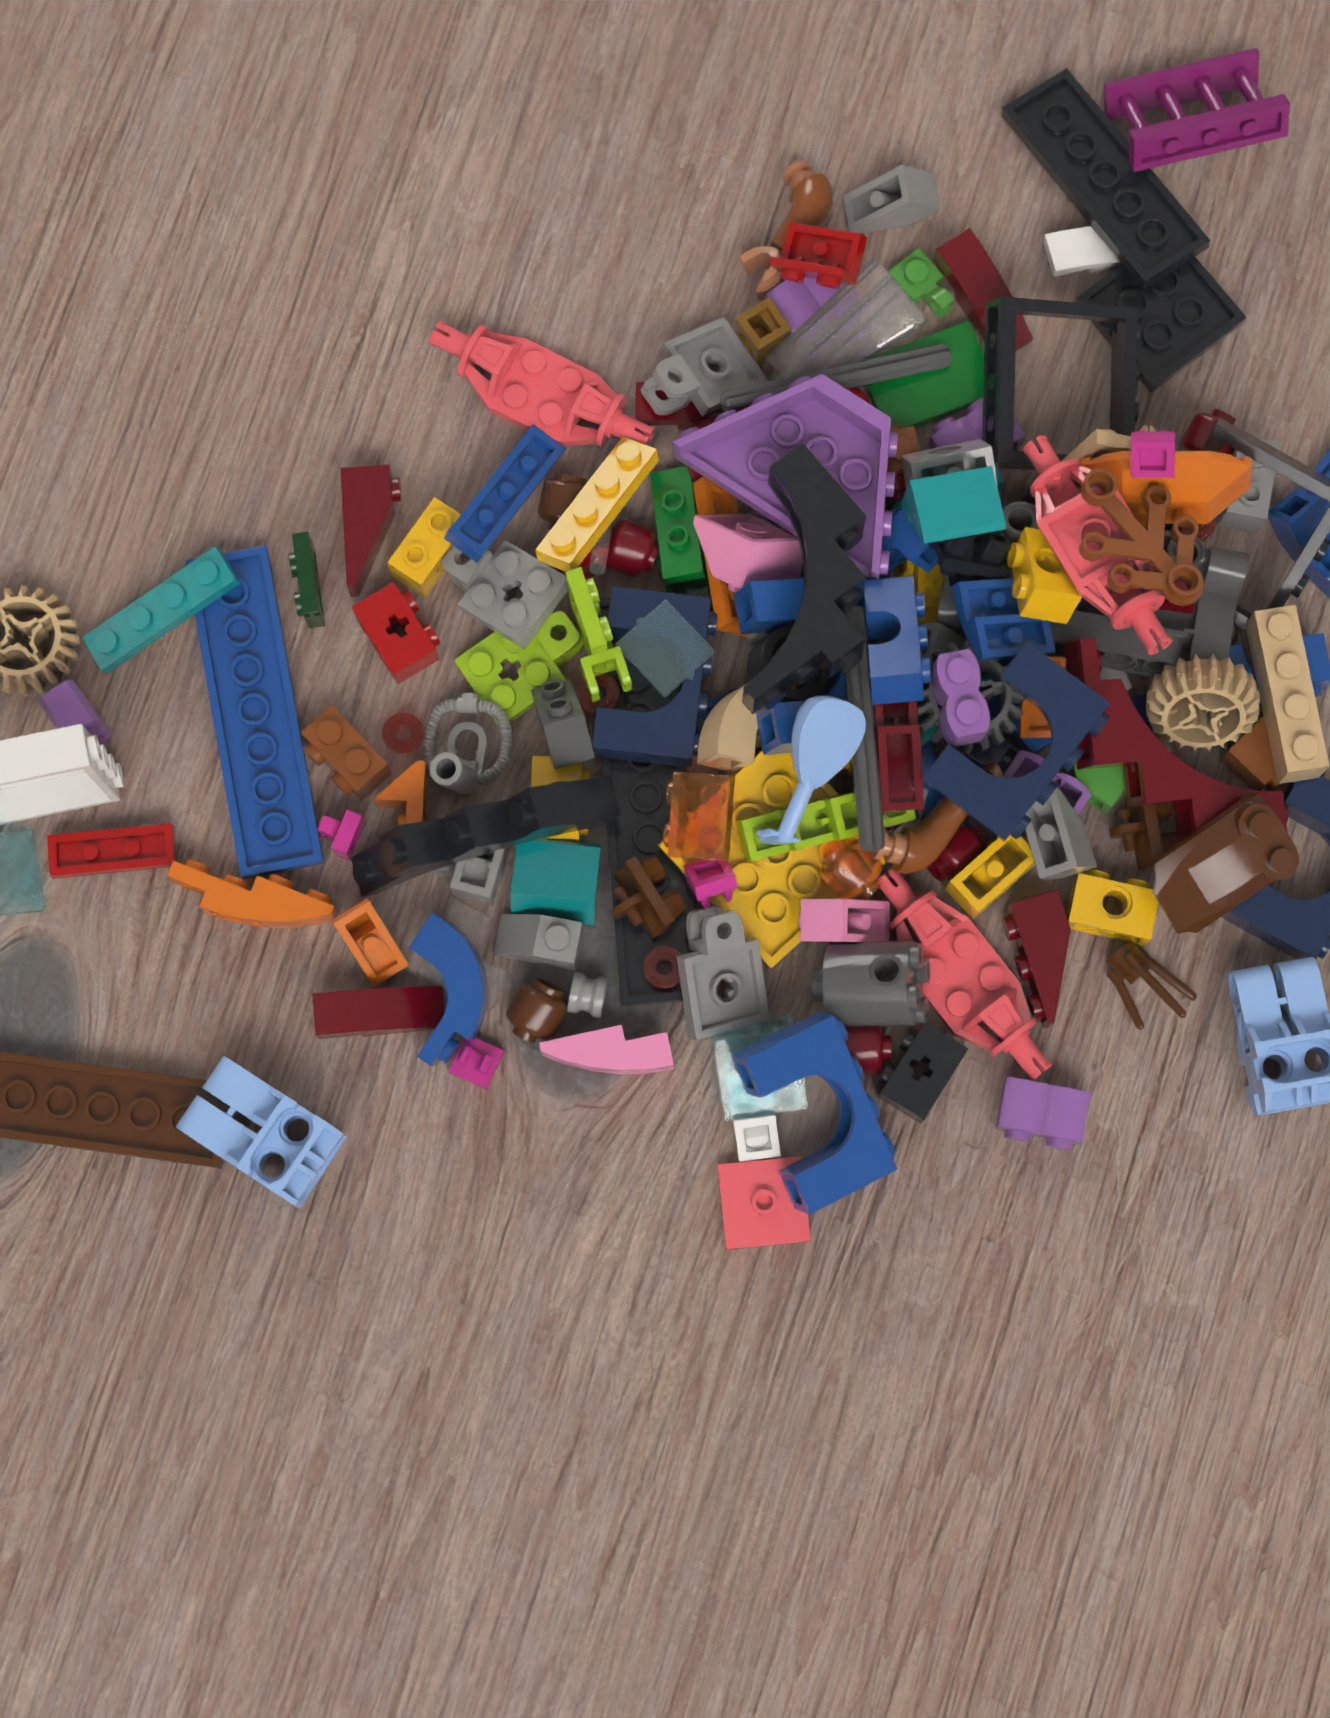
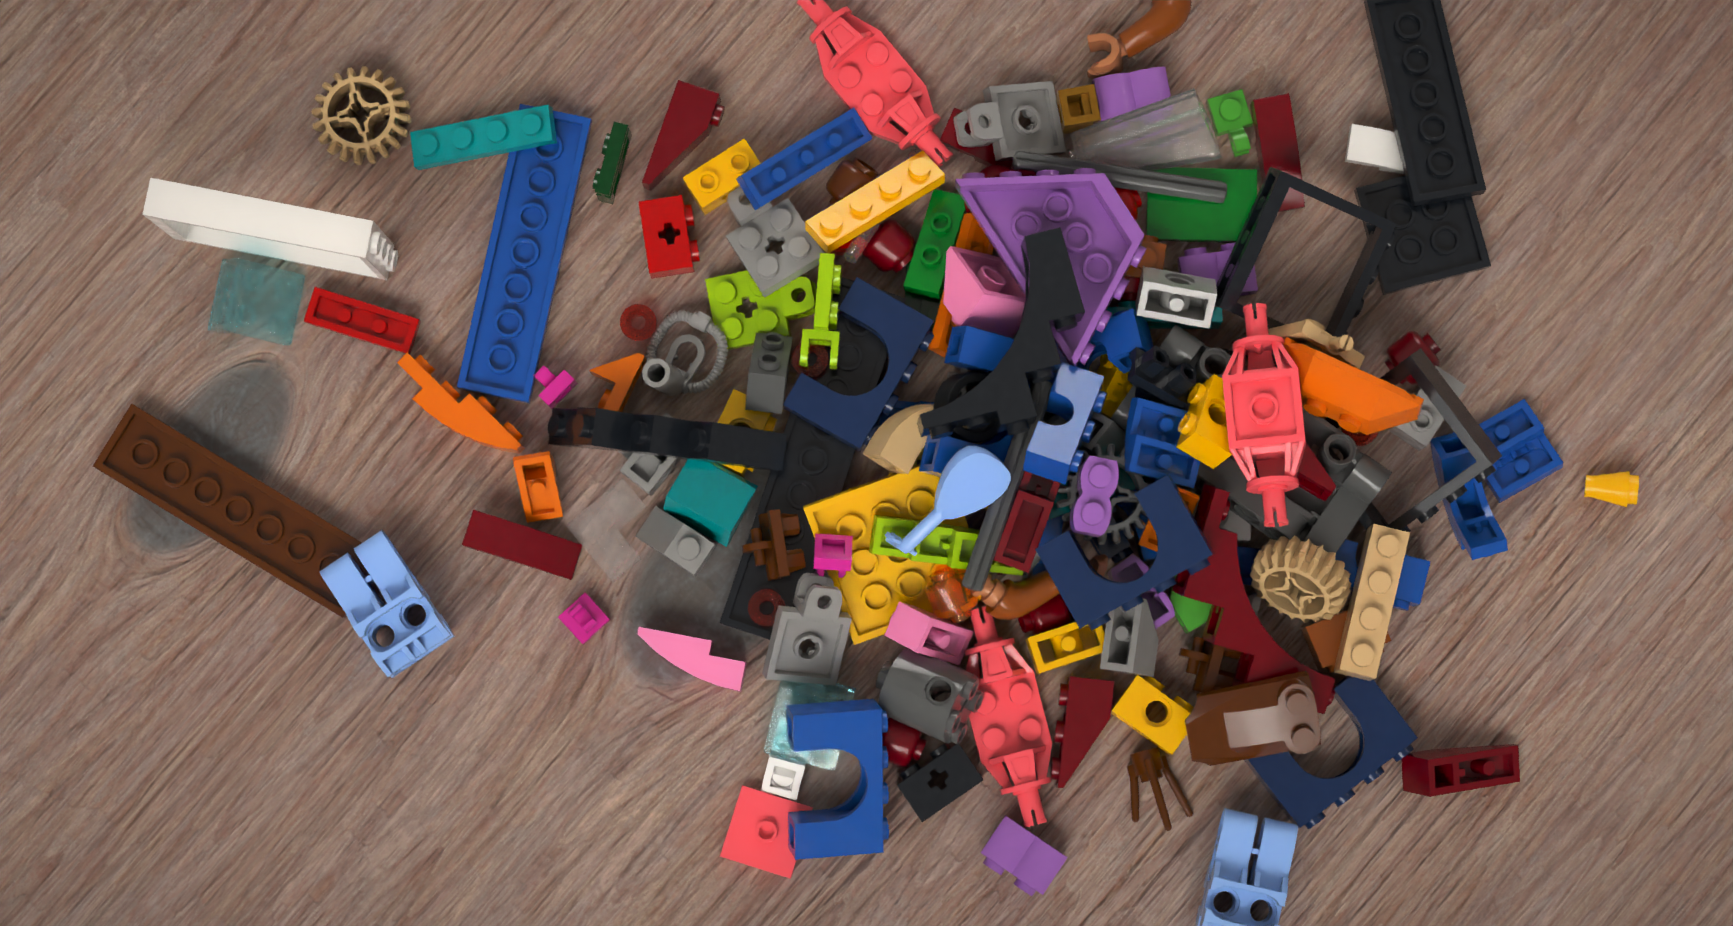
camera: 25 degrees right, 5 degrees up
medium lavender brick [39,680,111,747] -> none
dark orange brick [301,705,392,802] -> none
blue arch [409,913,489,1066] -> none
reddish brown head [506,977,568,1043] -> none
light grey wheel [567,971,608,1019] -> none
clear light blue piece [615,599,715,698] -> none
clear orange bracket [663,772,735,861] -> none
red bracket [769,222,867,289] -> none
light grey slope [843,164,940,233] -> none
teal slope [901,466,1006,544] -> none
dark orange plant [1079,468,1204,606] -> none
magenta fence [1104,48,1290,172] -> none
dark pink tile [1131,431,1175,478] -> none

